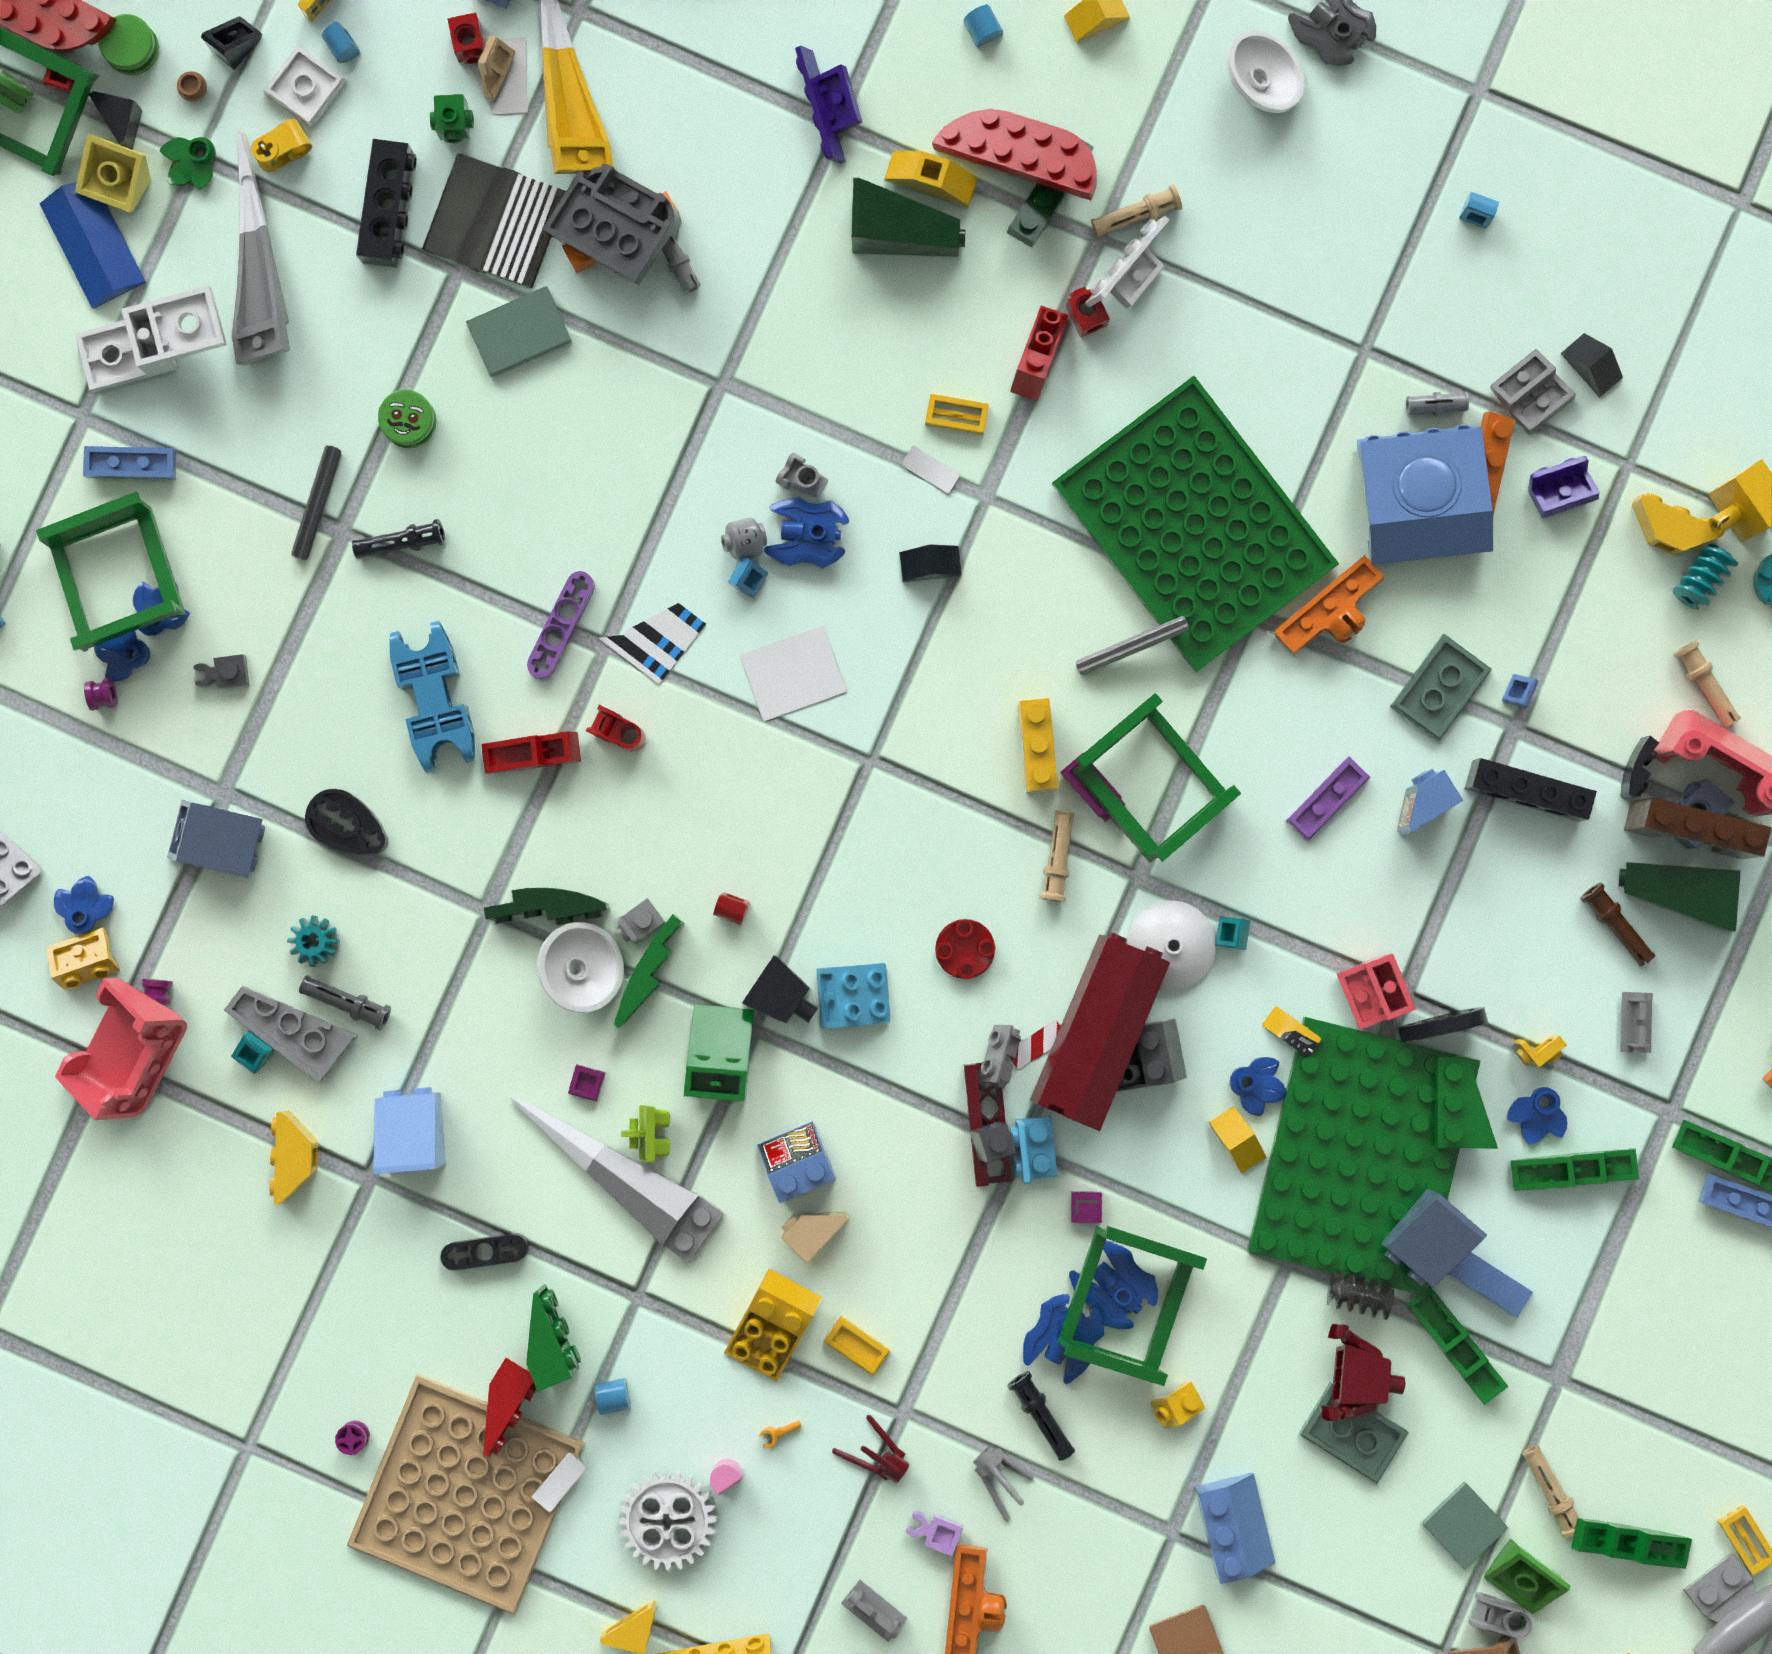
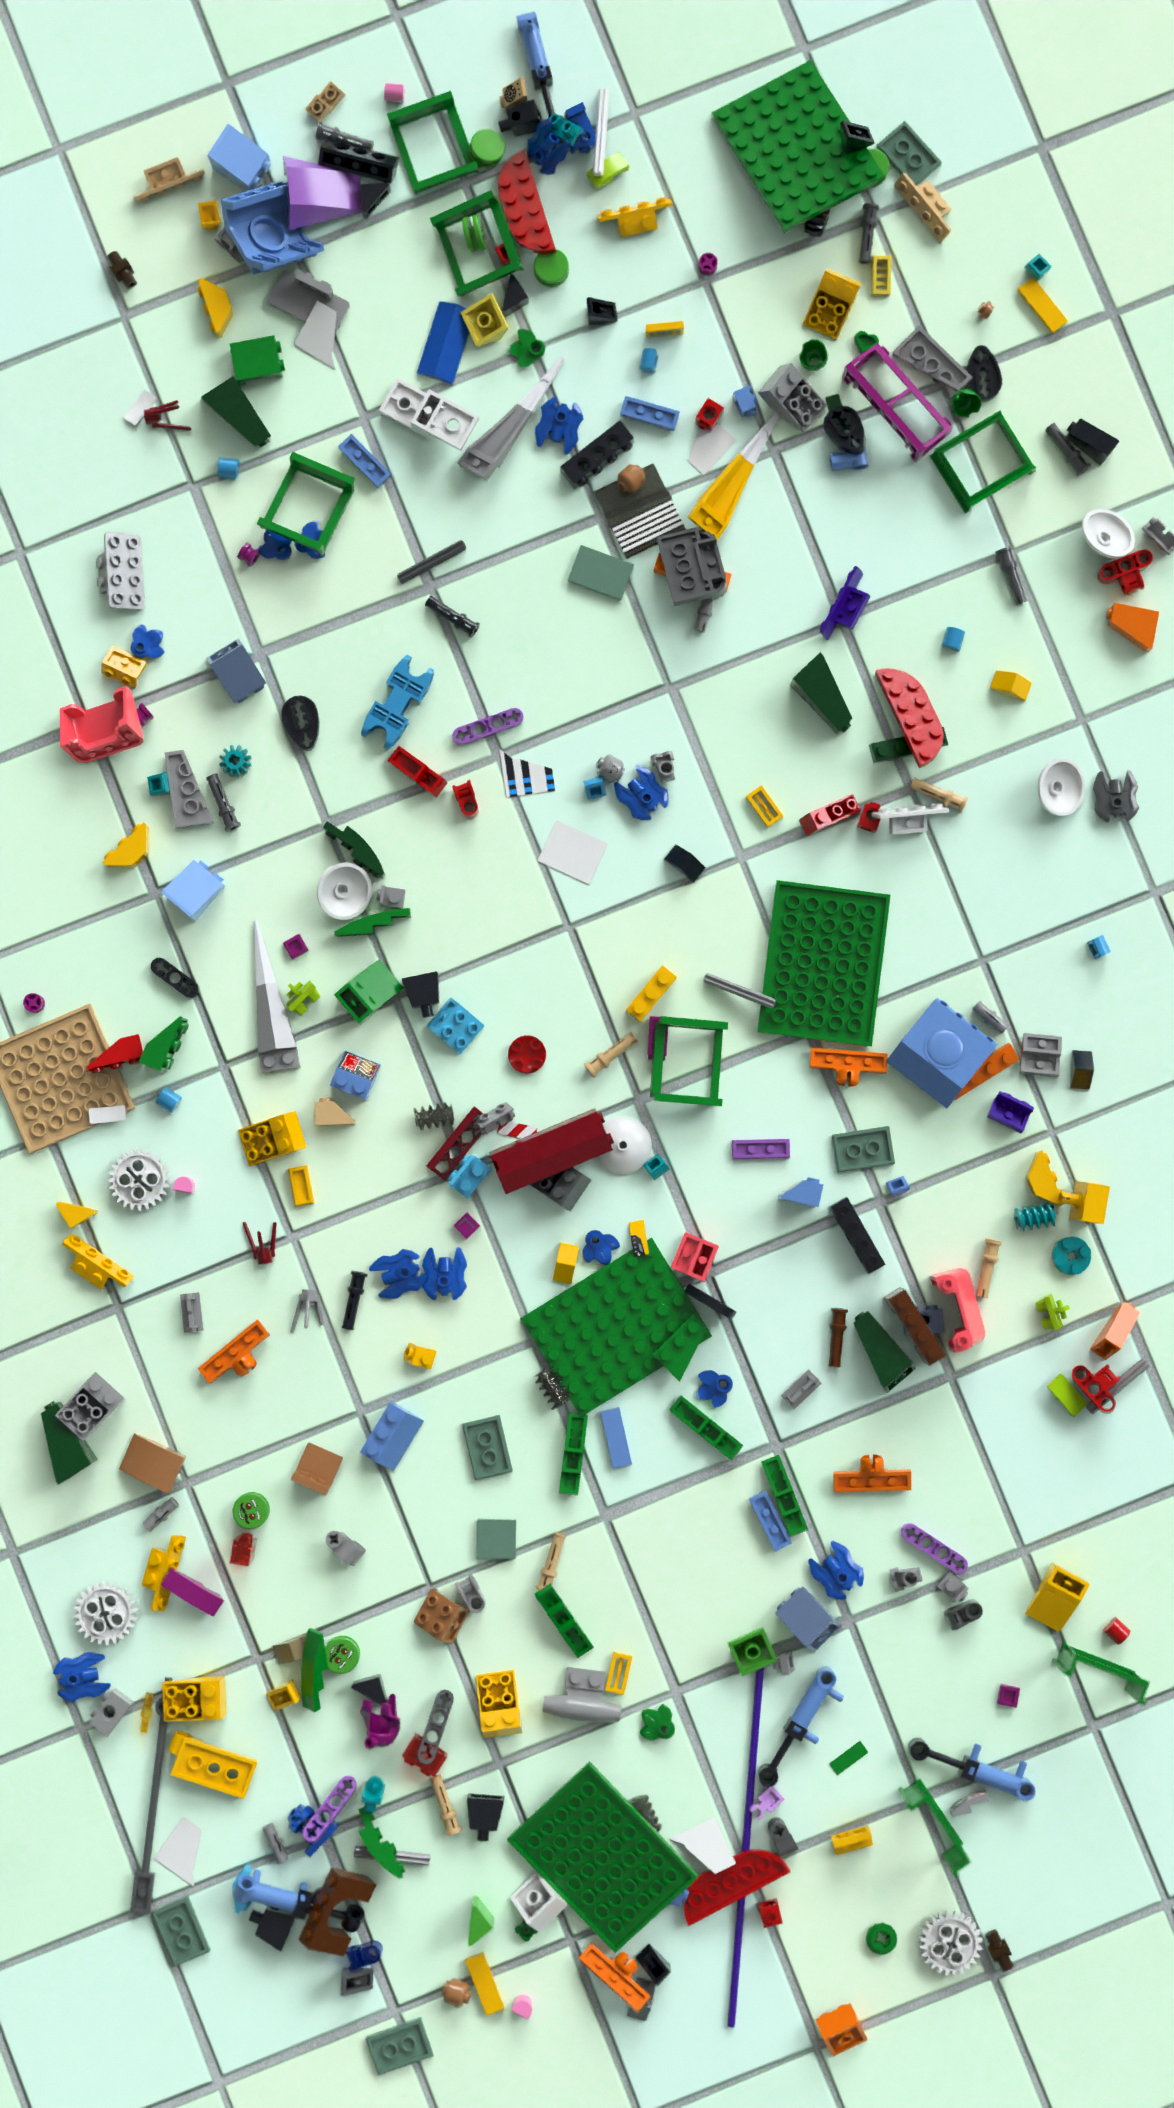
camera: 45 degrees right, 0 degrees up
medium nougat plate [177,71,207,102] -> none
dark grey plate [193,654,250,689] -> none
yellow piece [251,119,313,172] -> none
white tile [263,44,347,128] -> none
bright green head [378,390,437,448] -> none
green brick [430,94,474,143] -> none
tan tile [478,36,516,101] -> none
red brick [713,892,750,925] -> none
light orange hand [759,1420,802,1448] -> none
yellow slope [884,151,978,207] -> none
white sticker [902,445,960,493] -> none
lavender plate [906,1511,963,1557] -> none
dark grey brick [970,1122,1016,1162] -> none
green piece [1057,1226,1207,1386] -> none
dark red torso [1321,1324,1406,1421] -> none
sand blue slope [1381,1189,1487,1288] -> none
bright green slope [1484,1539,1570,1614] -> none
yellow bracket [1514,1035,1567,1068] -> none
black slope [1620,736,1660,799] -> none
none -> clear smoke piece [413,1102,455,1131]
none -> blue piece [535,397,584,455]
none -> medium nougat head [617,465,646,493]
none -> medium blue plate [620,396,680,431]

